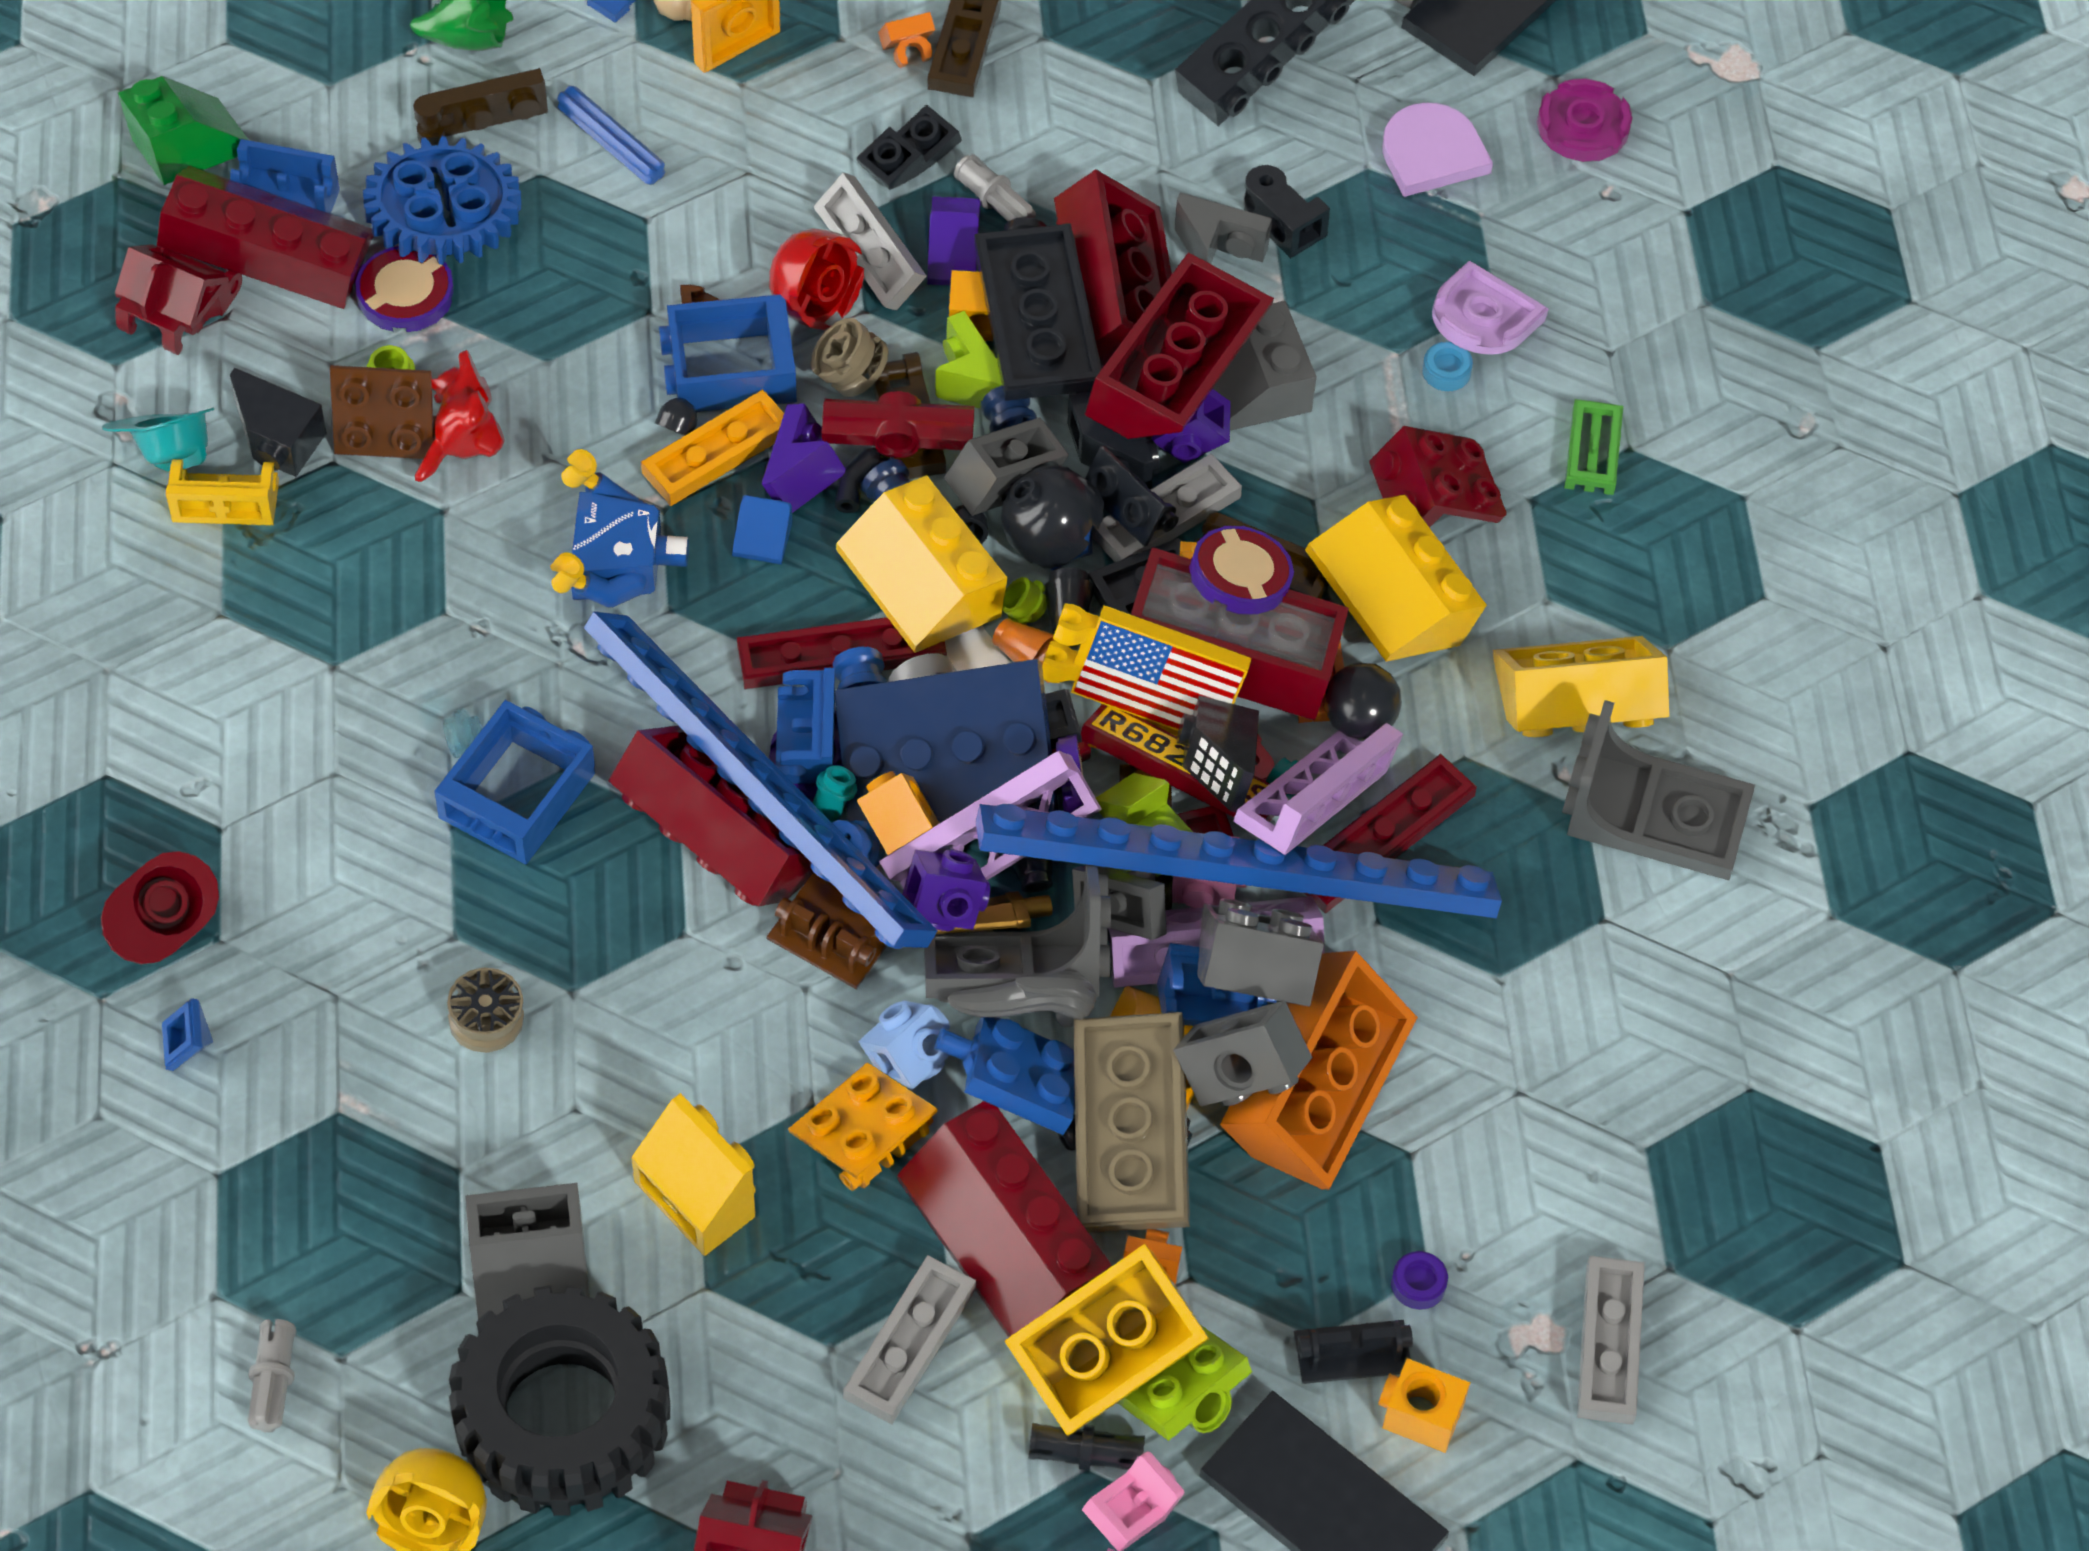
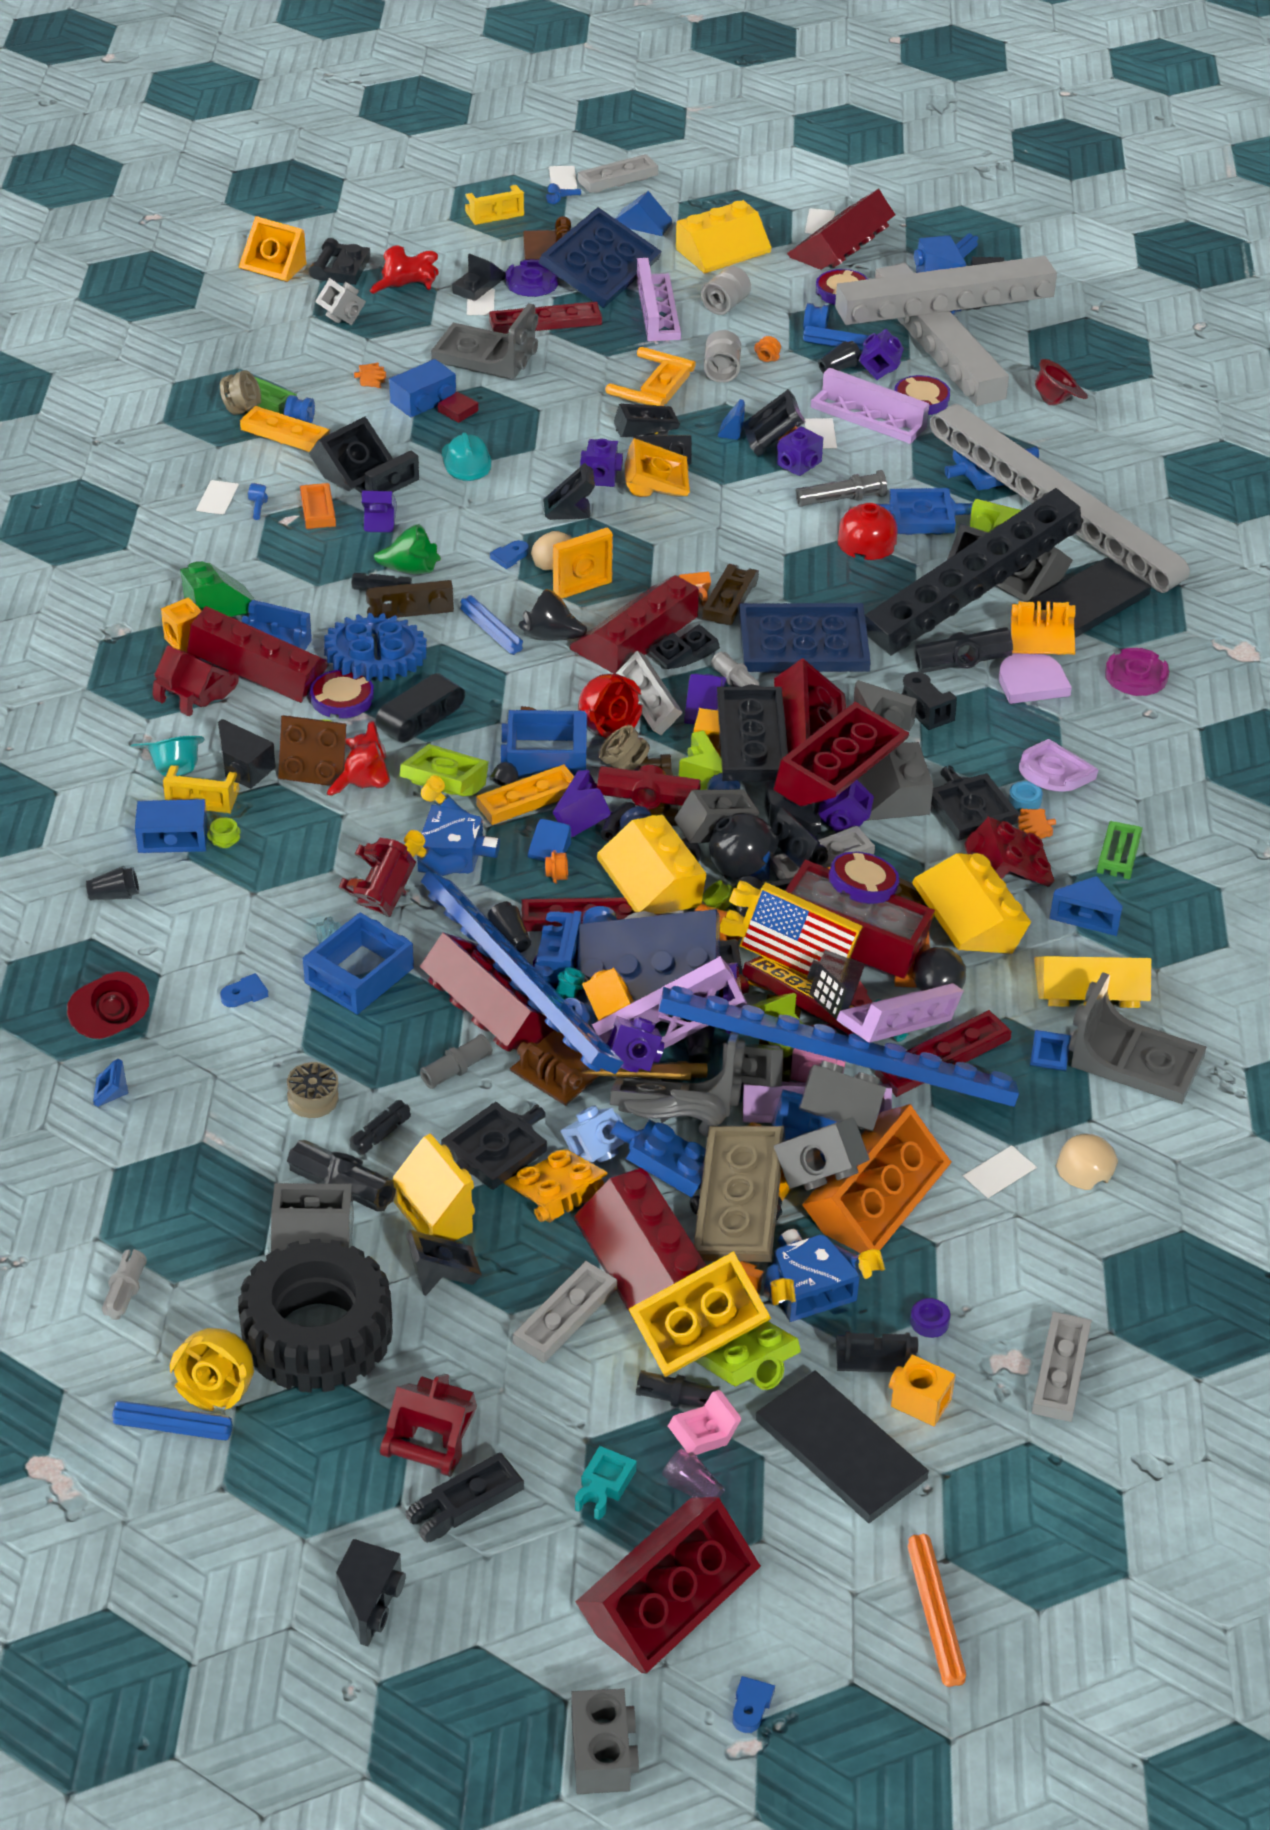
camera: 10 degrees right, 15 degrees down
none -> black cone [86,865,139,901]
none -> blue brick [135,799,208,853]
none -> light orange brick [161,597,202,652]
none -> lime plate [207,817,241,848]
none -> blue piece [220,973,269,1007]
none -> black piece [287,1140,396,1212]
none -> dark red piece [338,838,416,917]
none -> black axle [349,1100,411,1155]
none -> black axle [351,573,412,590]
none -> black beam [375,673,465,743]
none -> lime plate [400,744,489,796]
none -> black slope [406,1230,482,1296]
none -> dark grey pin [420,1034,493,1089]
none -> black plate [441,1101,547,1190]
none -> black cone [487,901,531,953]
none -> black hat [518,589,587,641]
none -> orange plate [545,850,568,884]
none -> dark red slope [570,575,699,674]
none -> dark blue plate [739,603,871,672]
none -> blue torso [763,1229,885,1322]
none -> black piece [914,627,1013,673]
none -> black plate [931,765,1019,841]
none -> white sticker [963,1145,1037,1198]
none -> light orange hinge [1011,601,1075,655]
none -> orange piece [1018,809,1056,839]
none -> blue slope [1030,1030,1071,1071]
none -> blue slope [1050,876,1123,936]
none -> tan hair [1056,1133,1118,1190]

